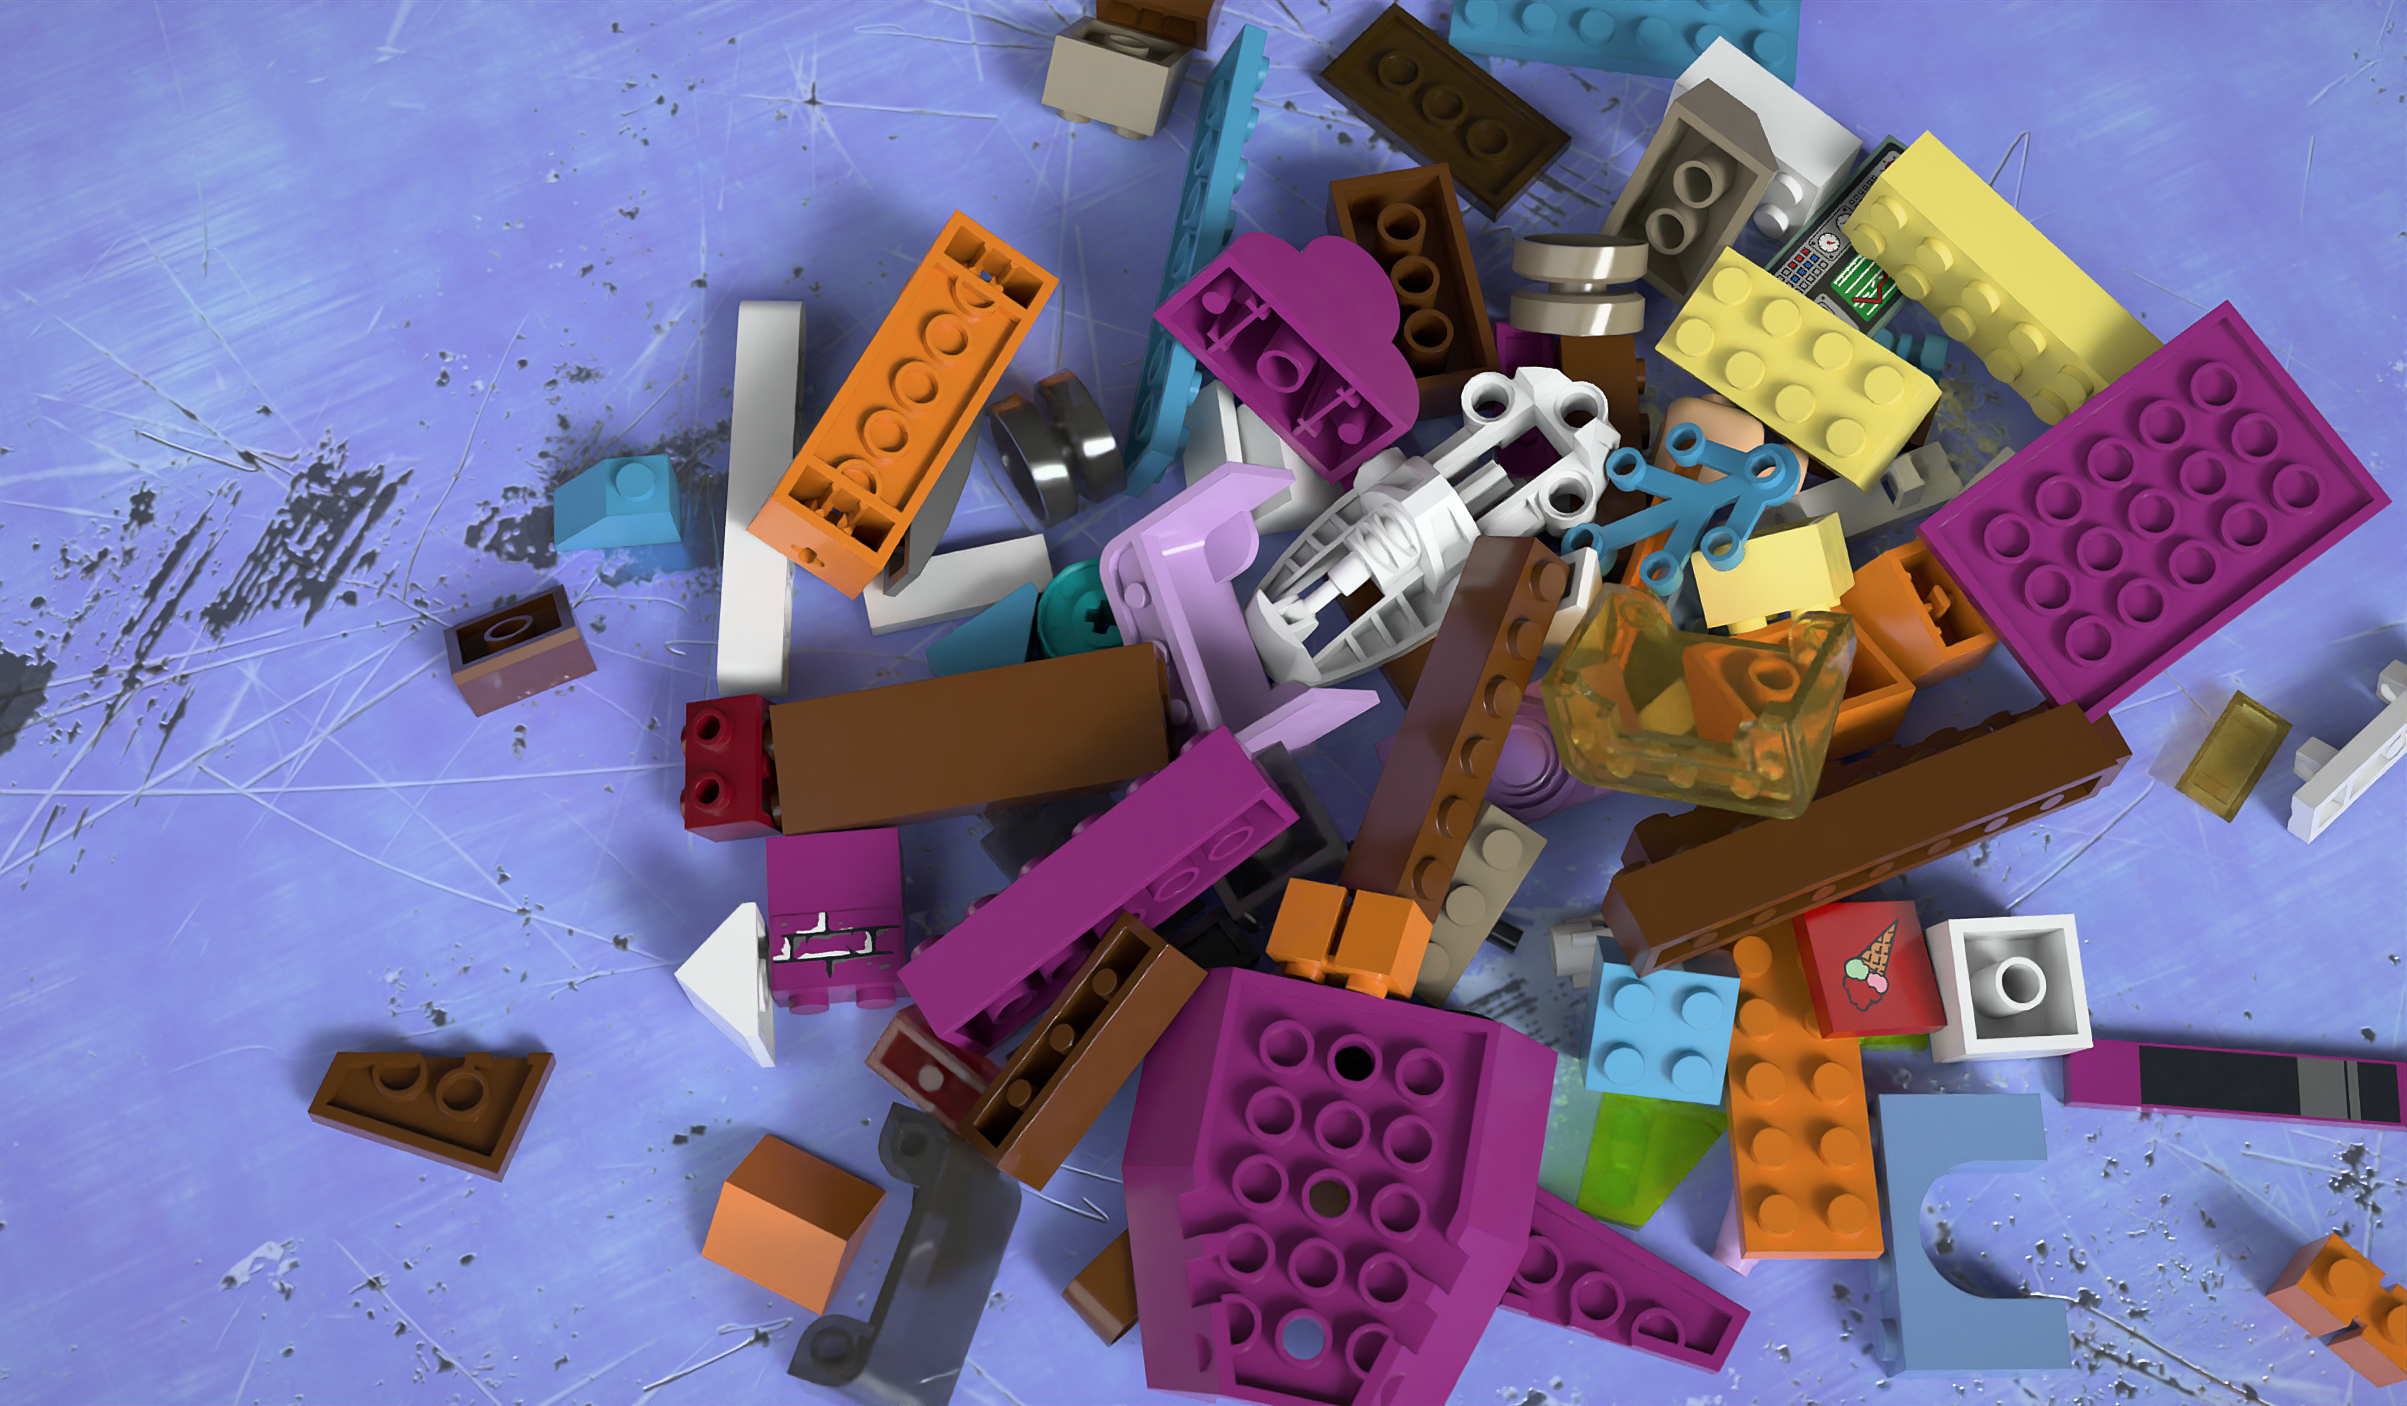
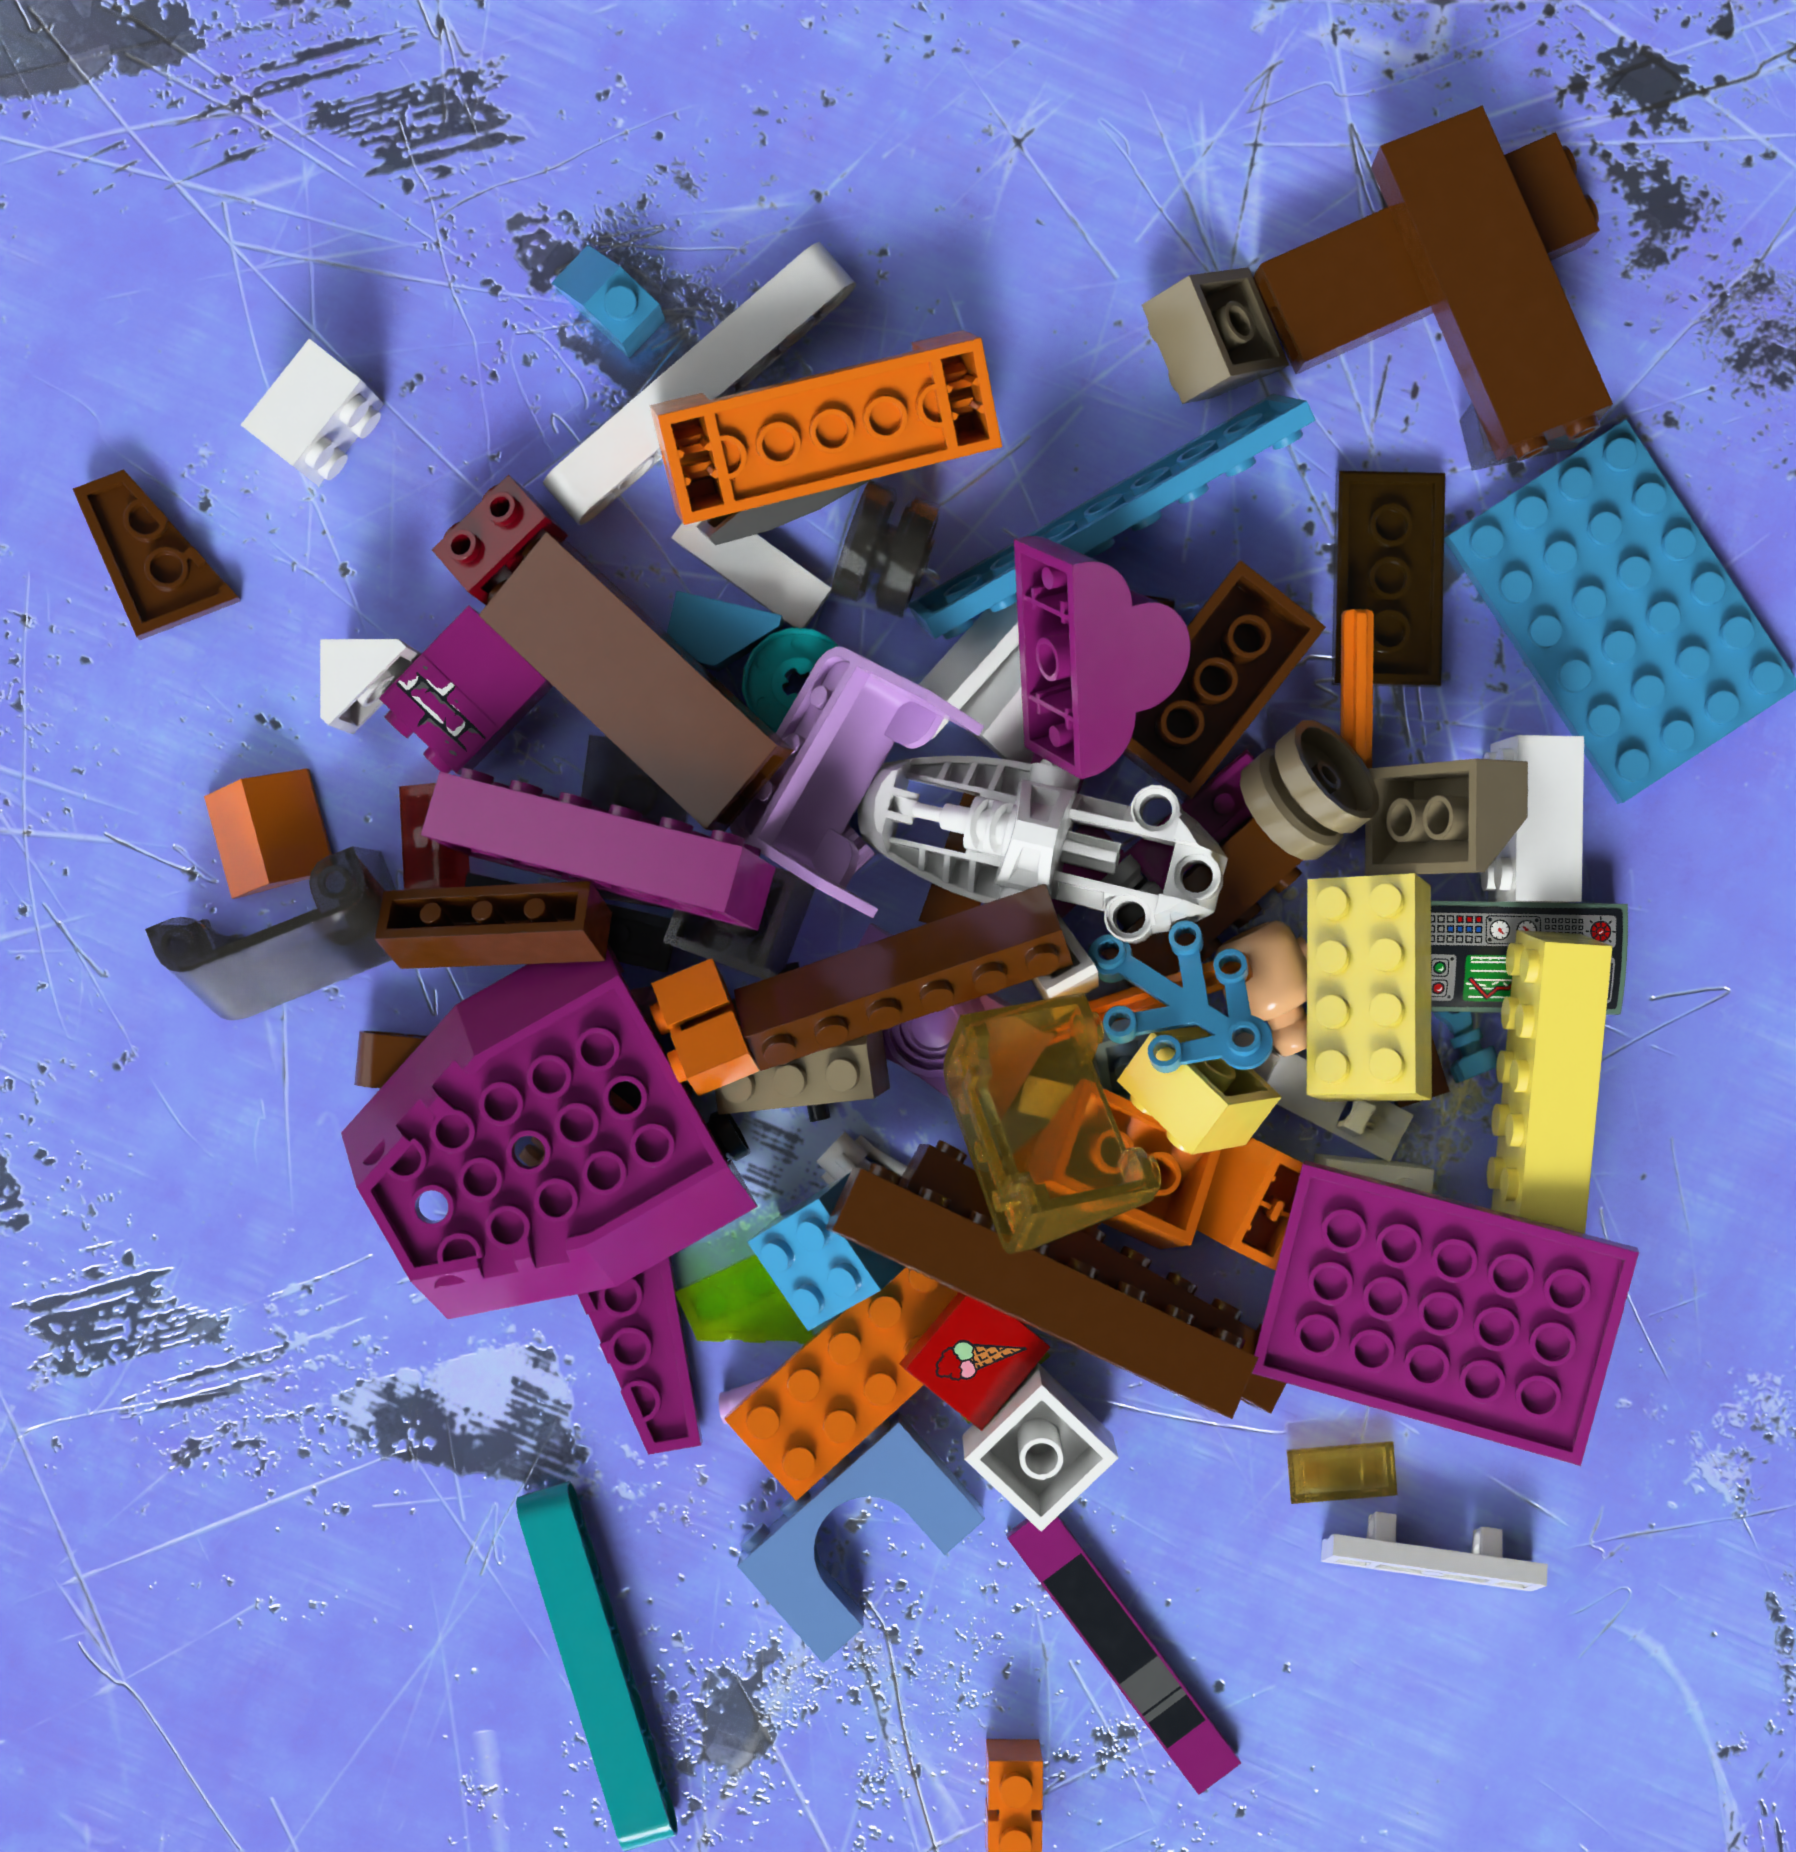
camera: 50 degrees right, 20 degrees up
slope [443,584,597,717] -> none
none -> white brick [241,339,384,487]
none -> orange axle [1340,609,1374,768]

